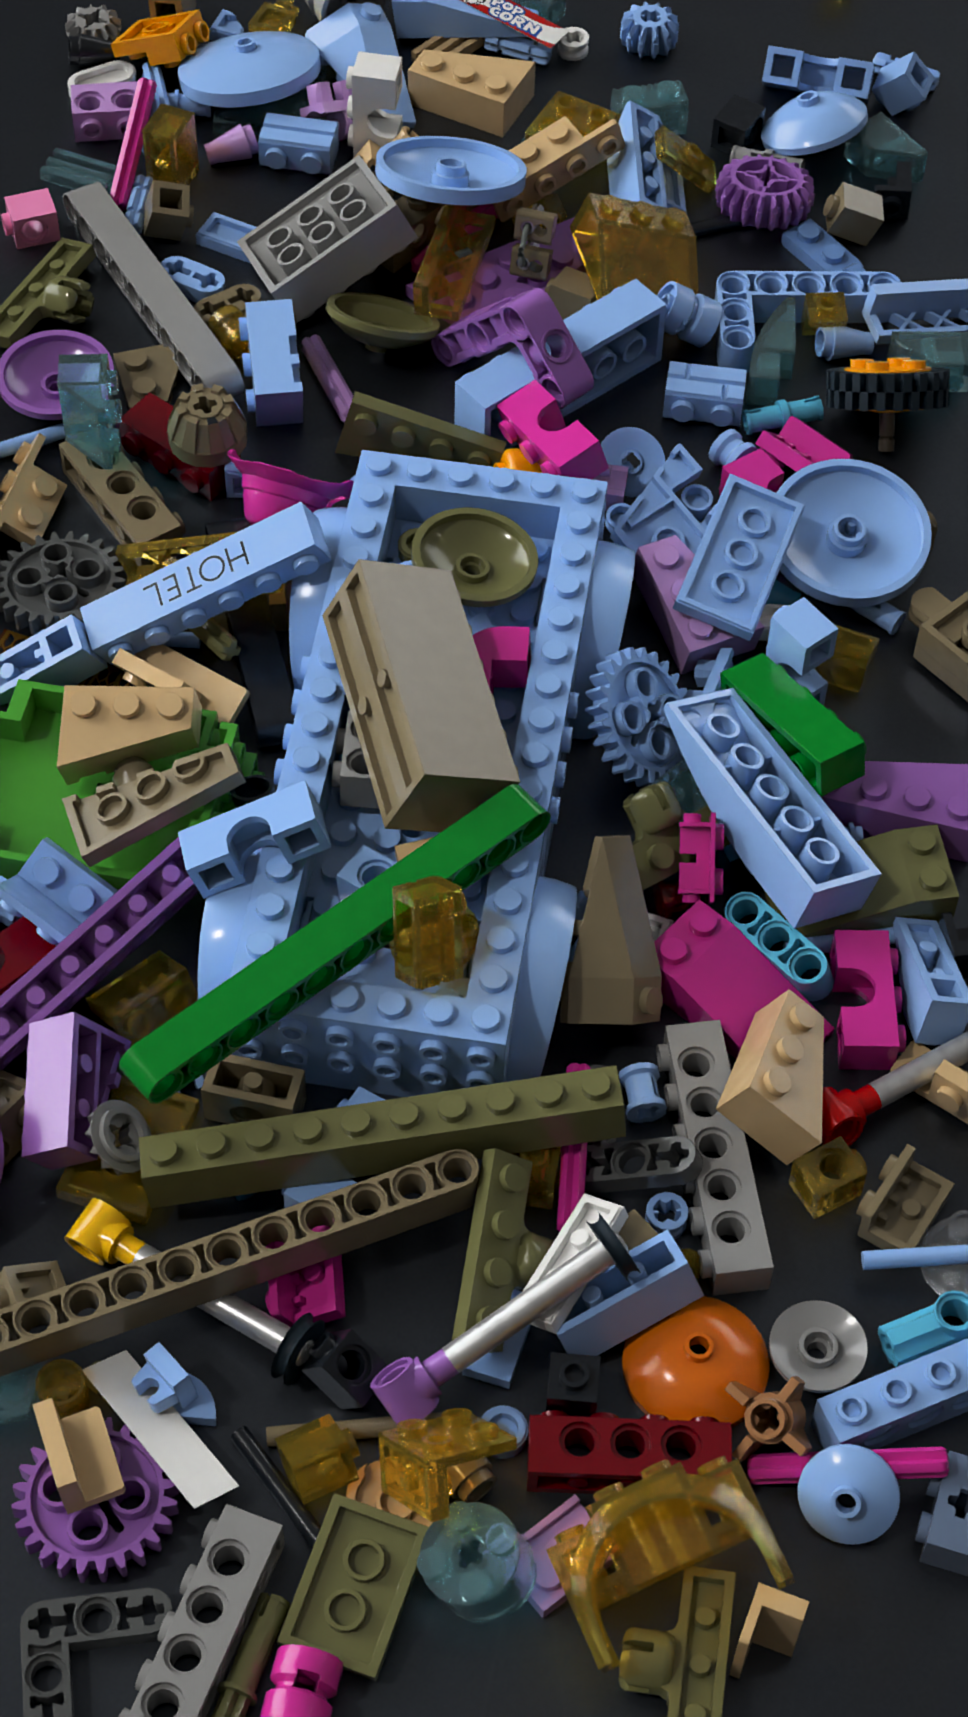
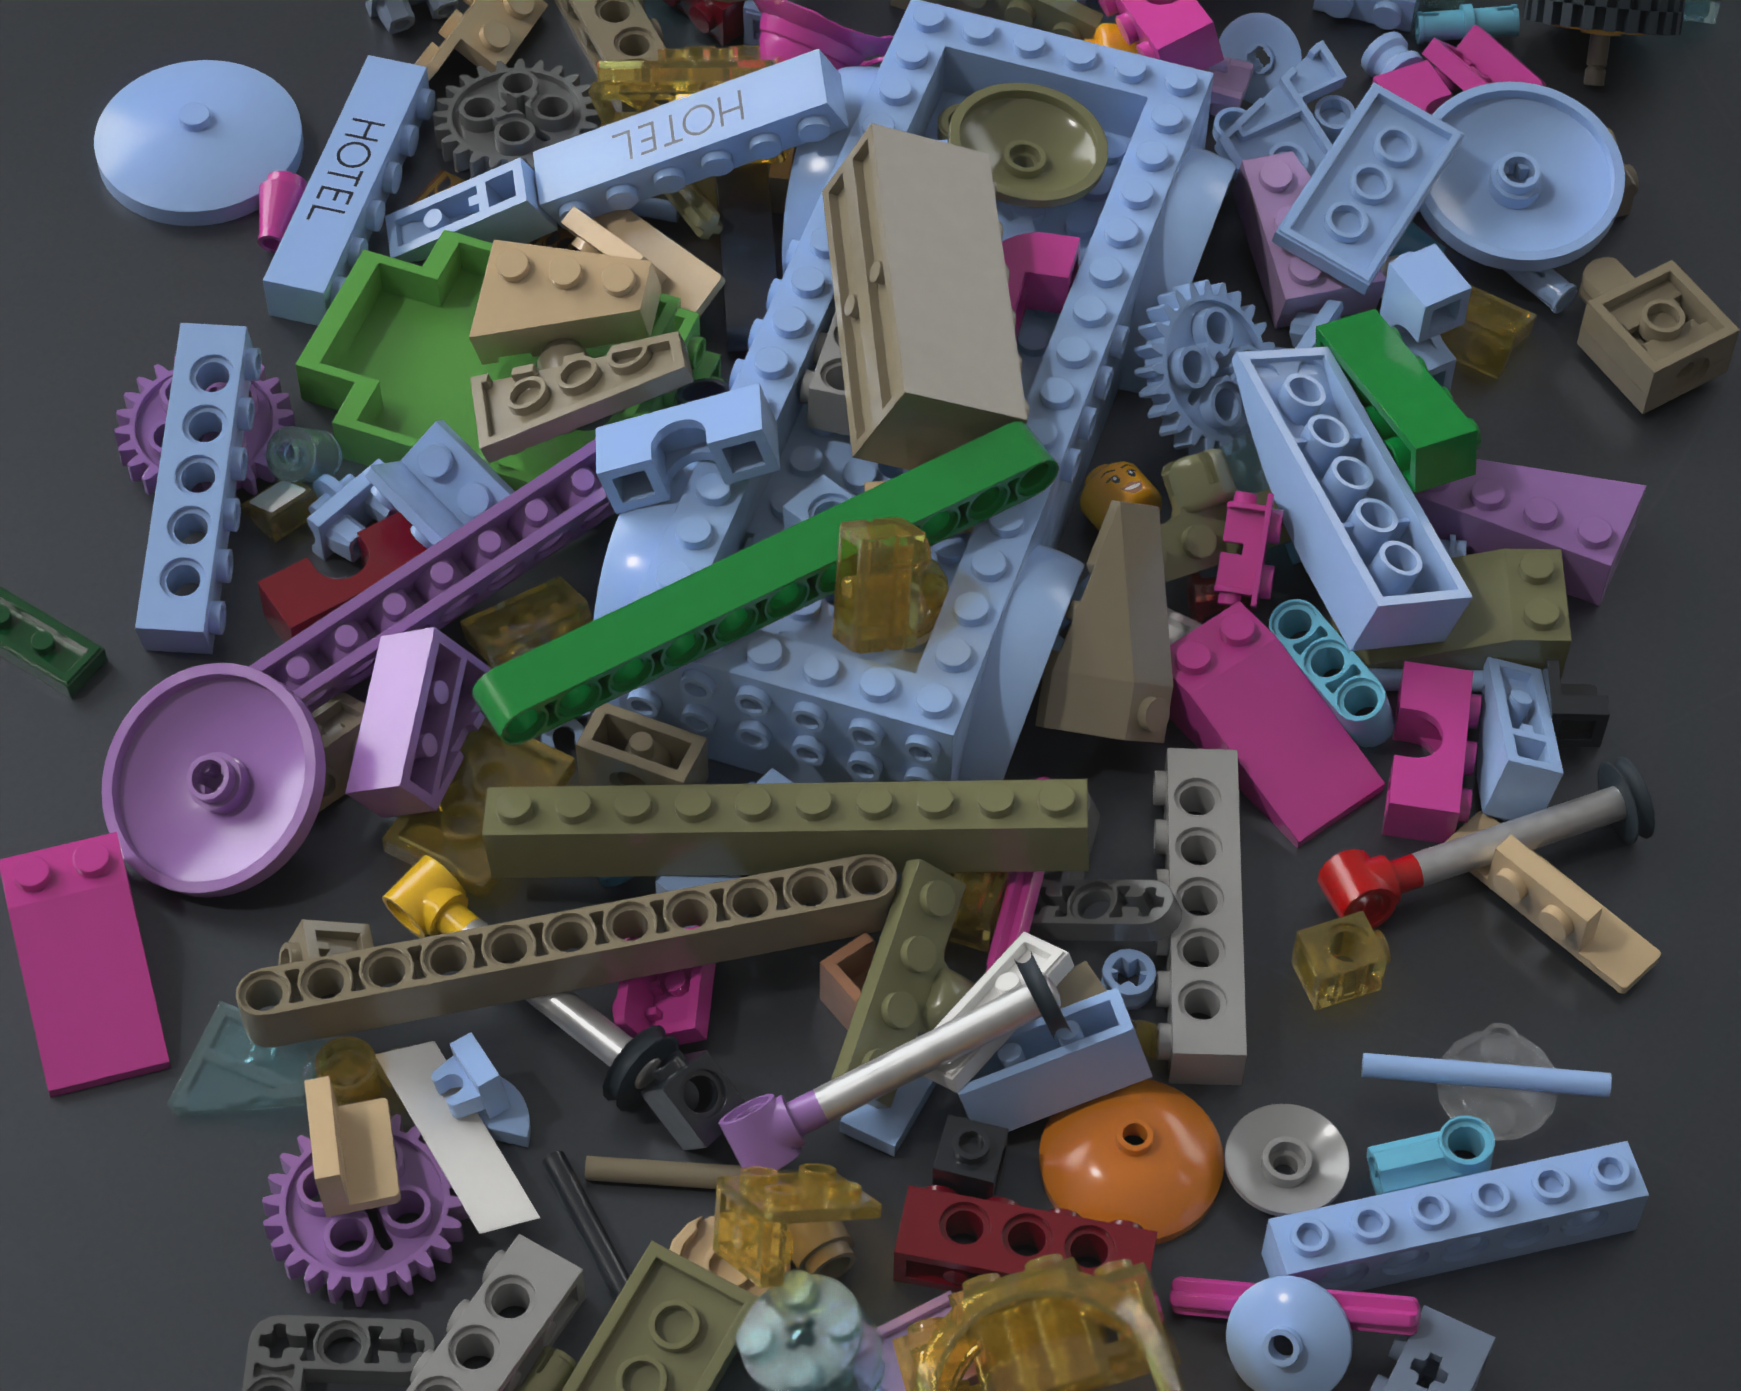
camera: 10 degrees right, 0 degrees up
light grey gear [84,1100,151,1176] -> none
clear yellow brick [274,1414,360,1505] -> none
light blue tile [478,1405,528,1459] -> none
light blue bush [618,1062,667,1123] -> none
tan wedge [716,989,824,1165] -> none
medium nougat brick [724,1376,812,1462] -> none
dark tan bracket [856,1144,955,1249] -> none
none -> clear yellow wing [596,45,781,82]
none -> nougat panel [820,932,875,1031]
none -> light orange head [1080,461,1162,531]

